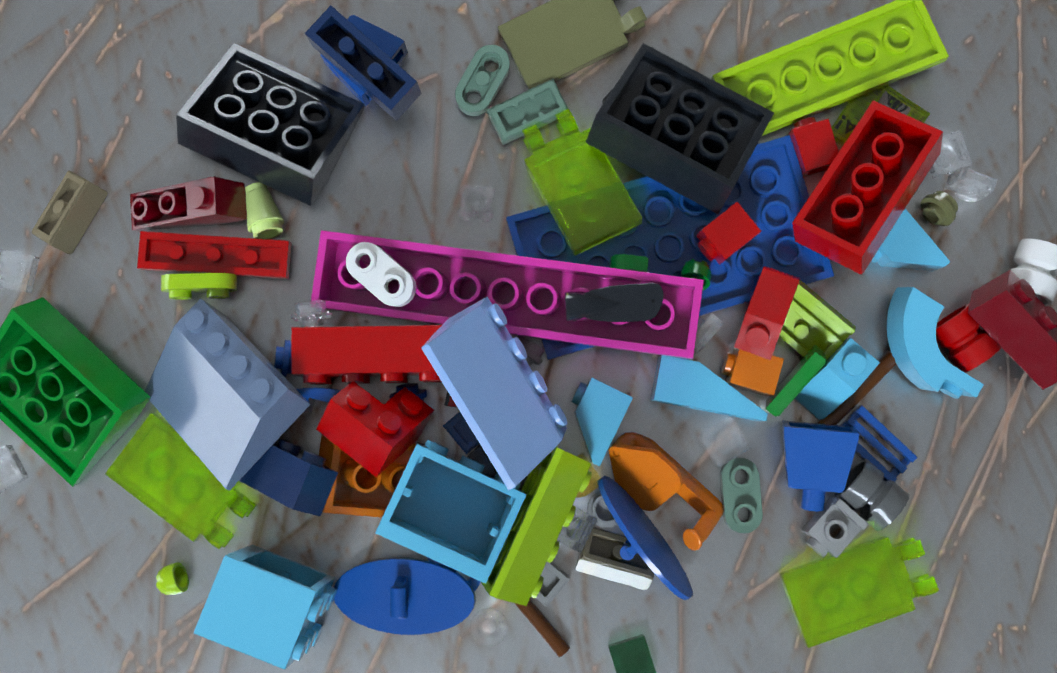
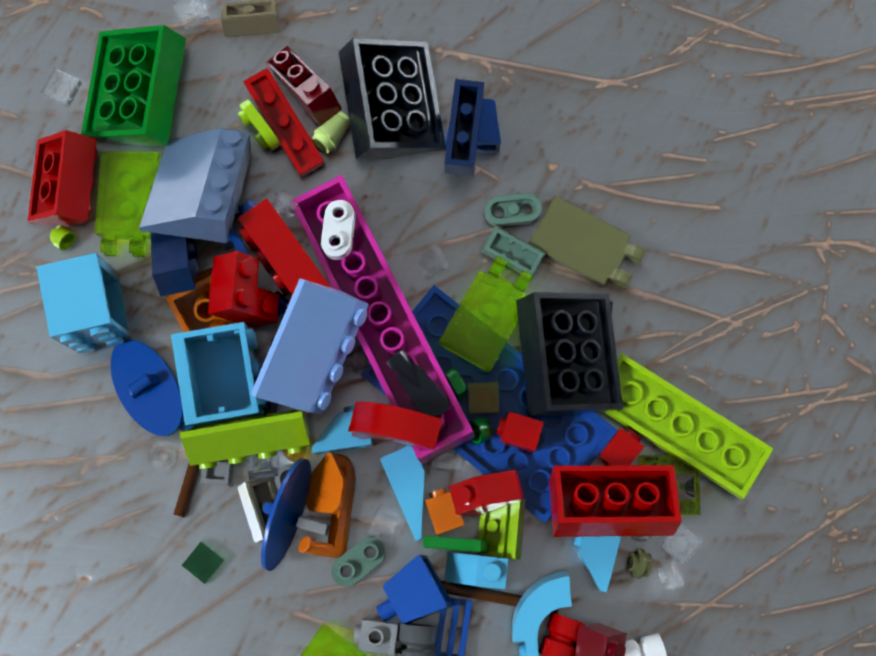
camera: 55 degrees right, 5 degrees down
none -> red slope [27,130,97,226]
none -> light grey tile [296,516,330,536]
none -> red arch [348,401,442,451]
none -> clear yellow plate [468,382,499,414]

